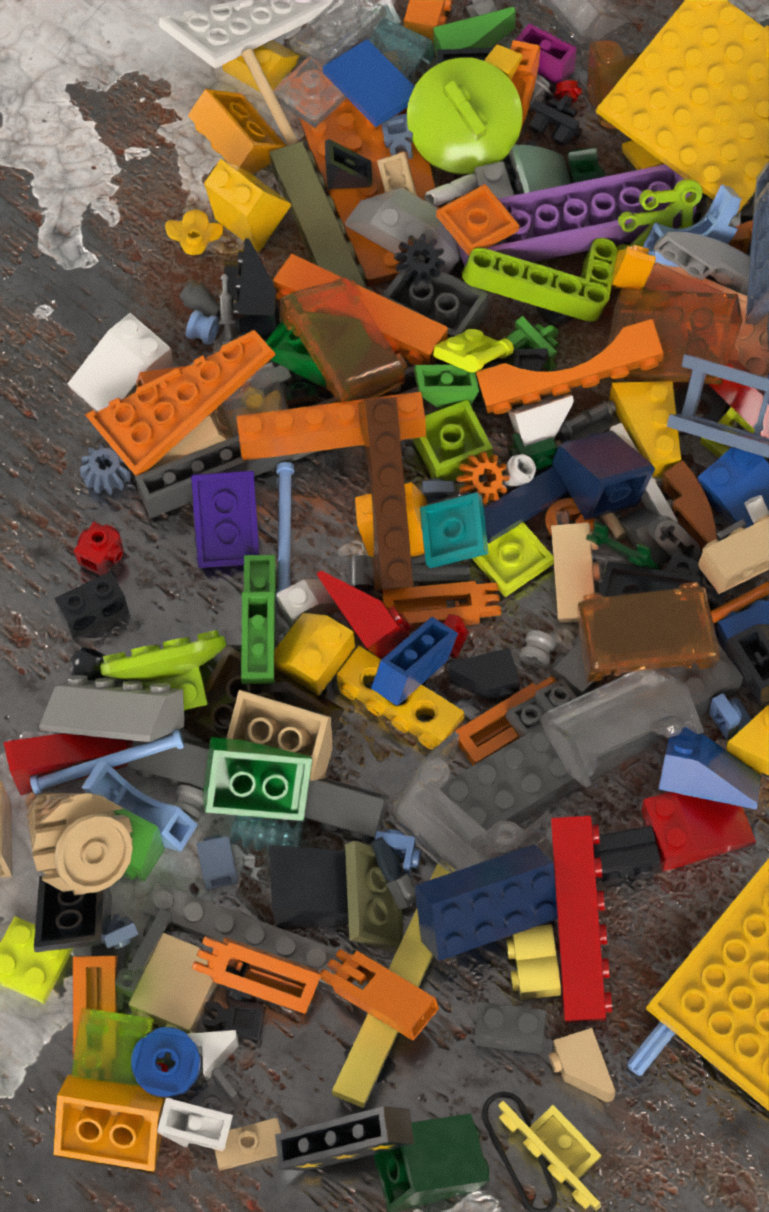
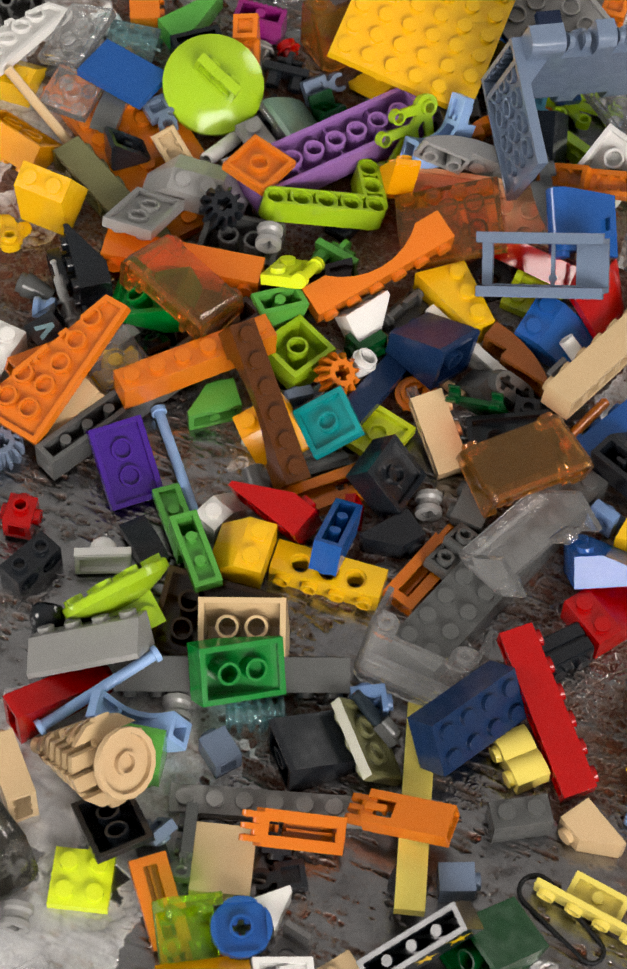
camera: 25 degrees left, 5 degrees down
yellow slope [484,44,523,80] -> none
none -> black brick [24,303,69,346]
none -> white tile [74,536,132,574]
none -> dark grey slope [90,91,128,133]
none -> light grey plate [102,187,185,241]
none -> black slope [119,515,171,568]
none -> bright green slope [187,378,242,431]
none -> light grey wheel [255,221,283,254]
none -> sand blue plate [299,72,346,107]
none -> black container [346,434,427,517]
none -> sand blue brick [436,862,481,902]

